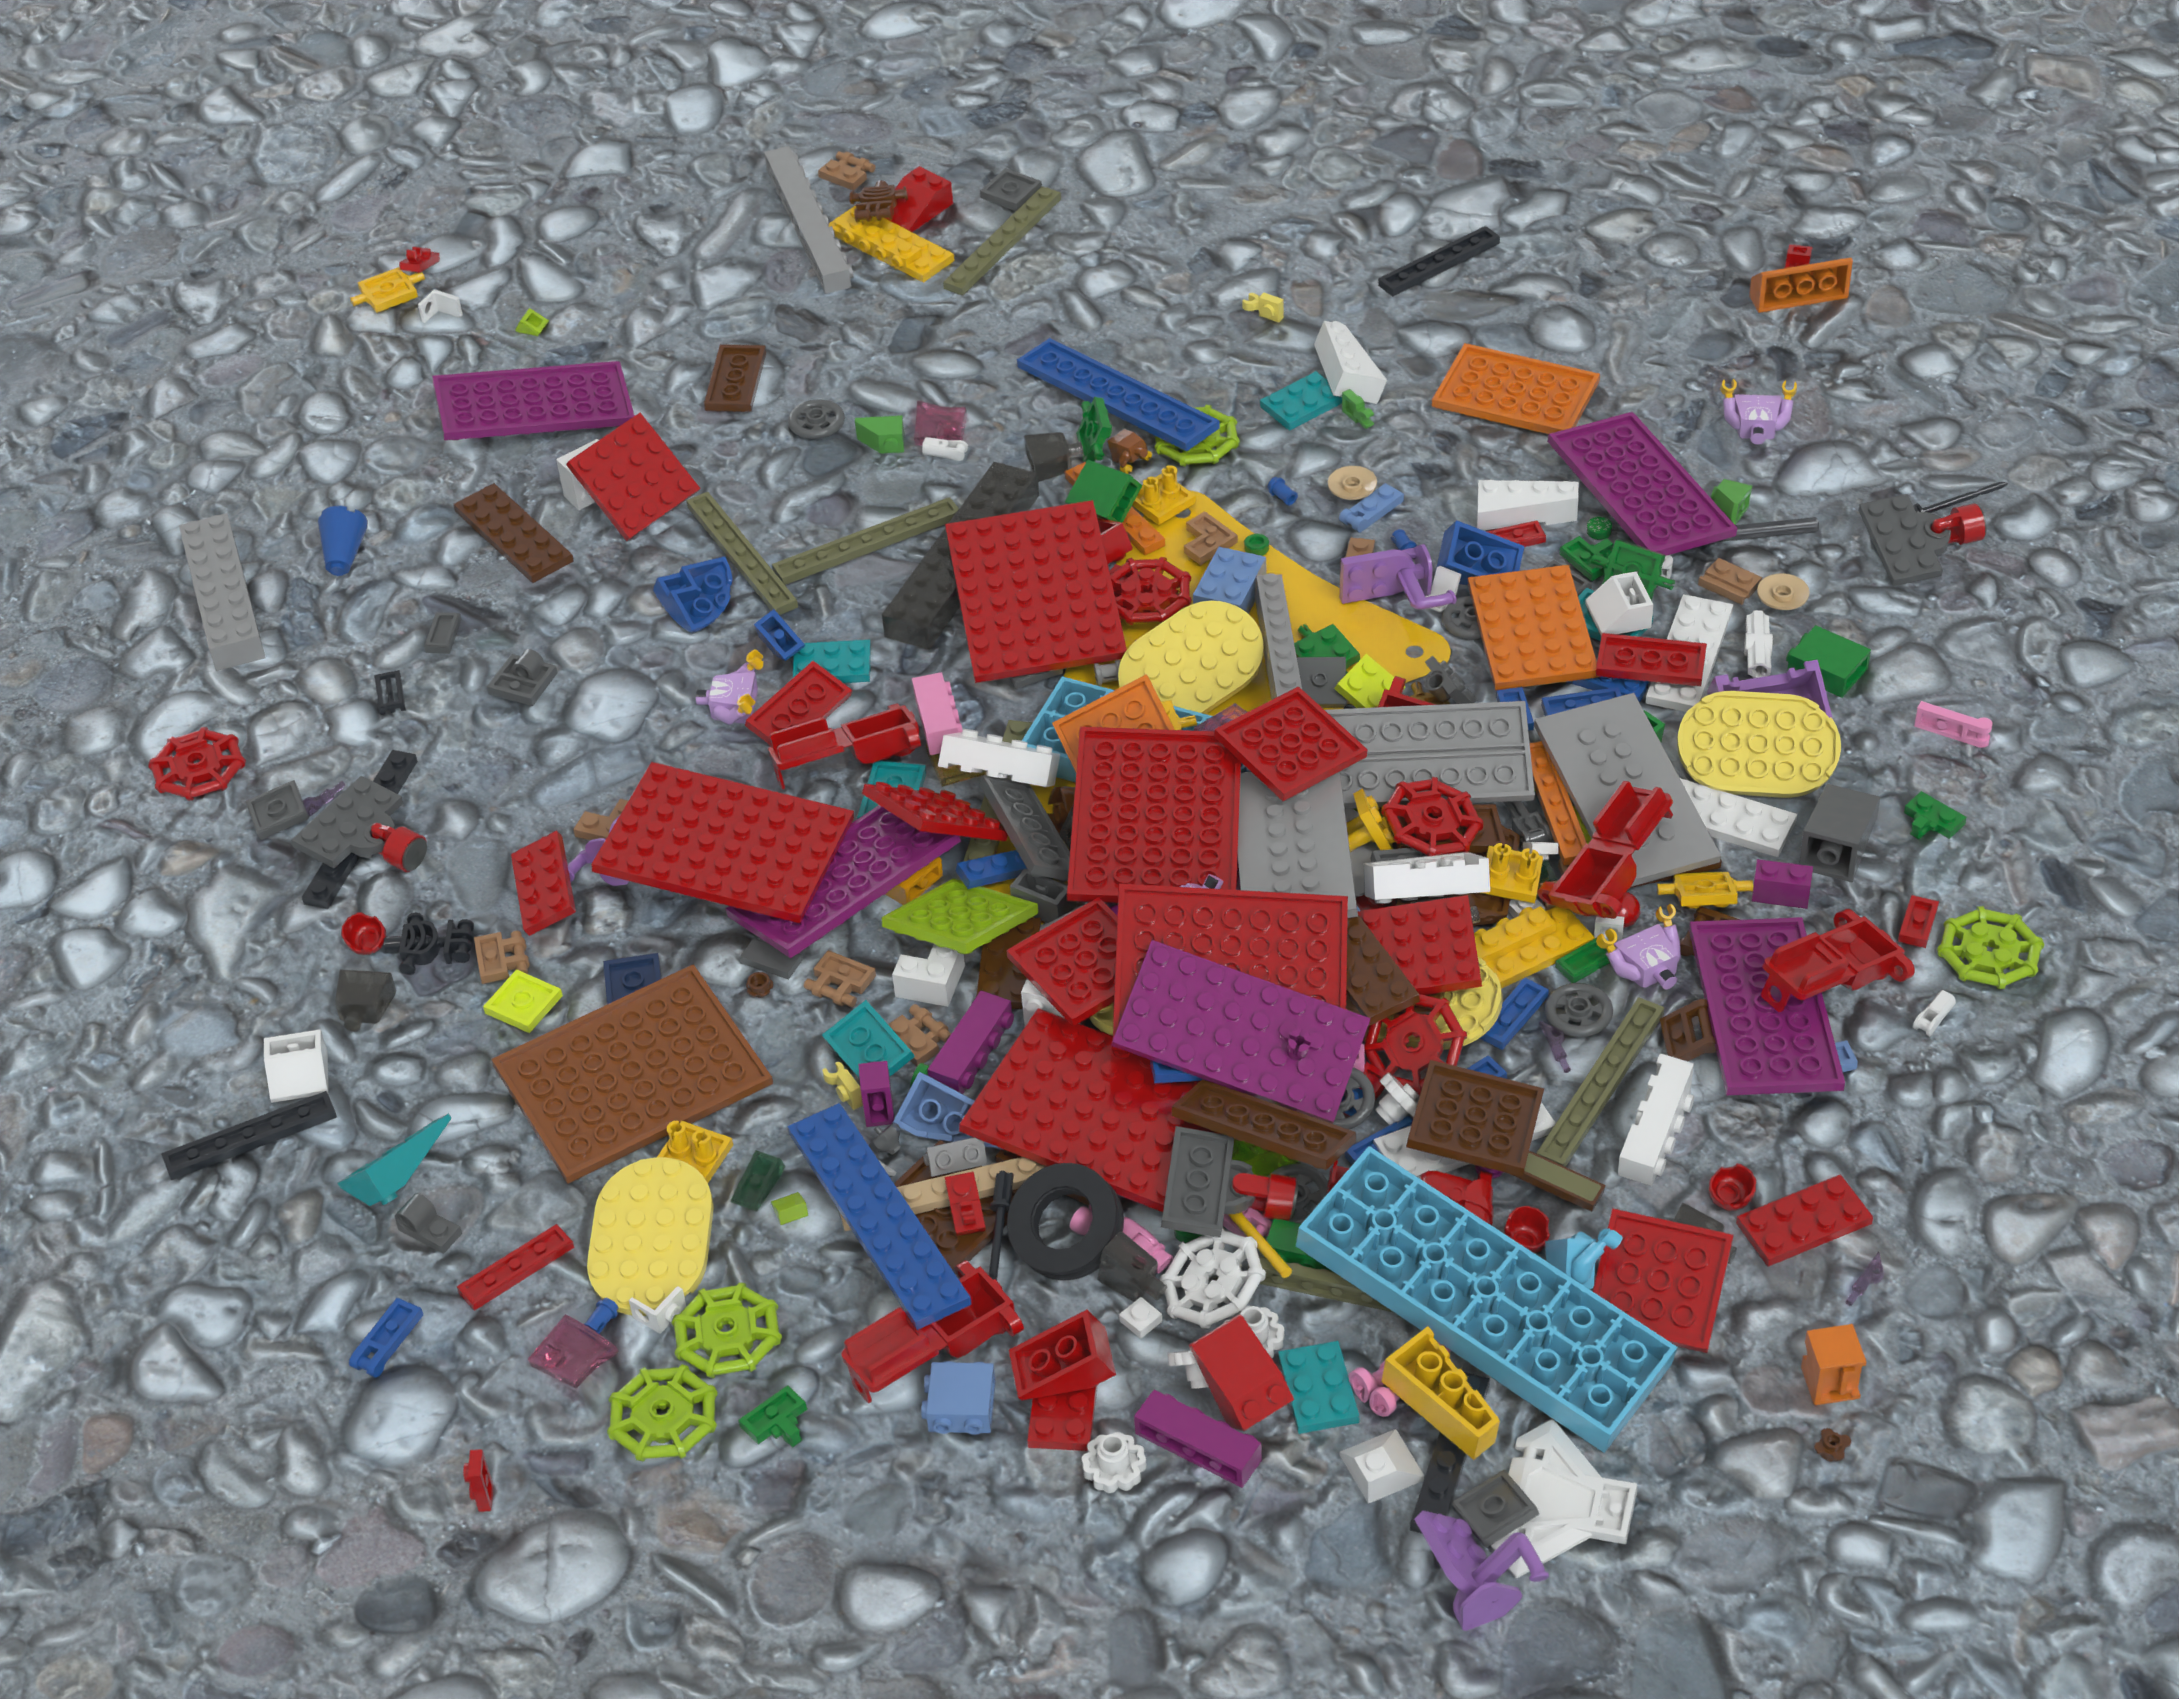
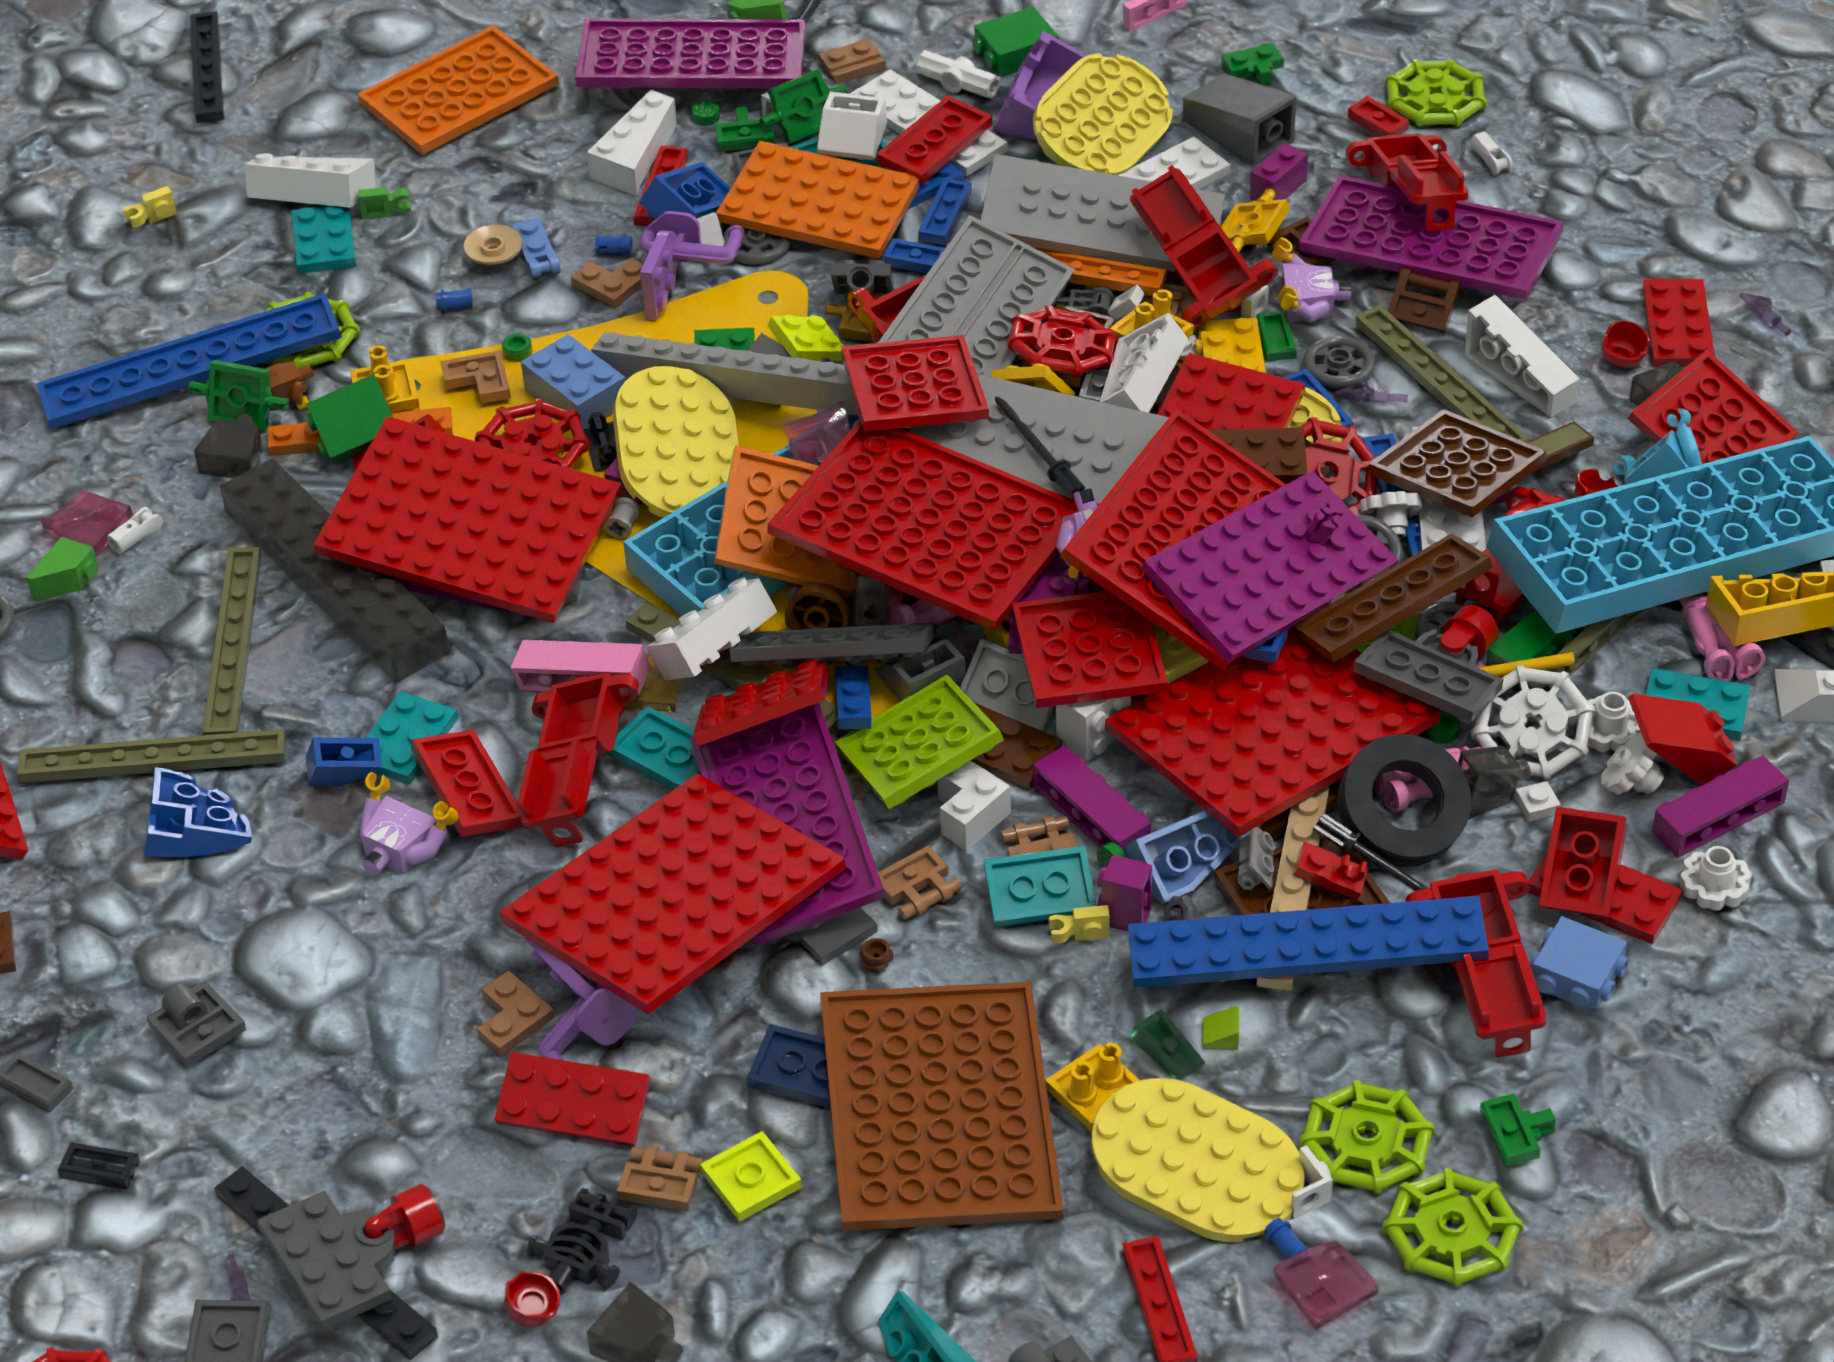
camera: 65 degrees left, 0 degrees up
tan dish [1757,573,1809,610] -> none
none -> black piece [995,397,1086,501]

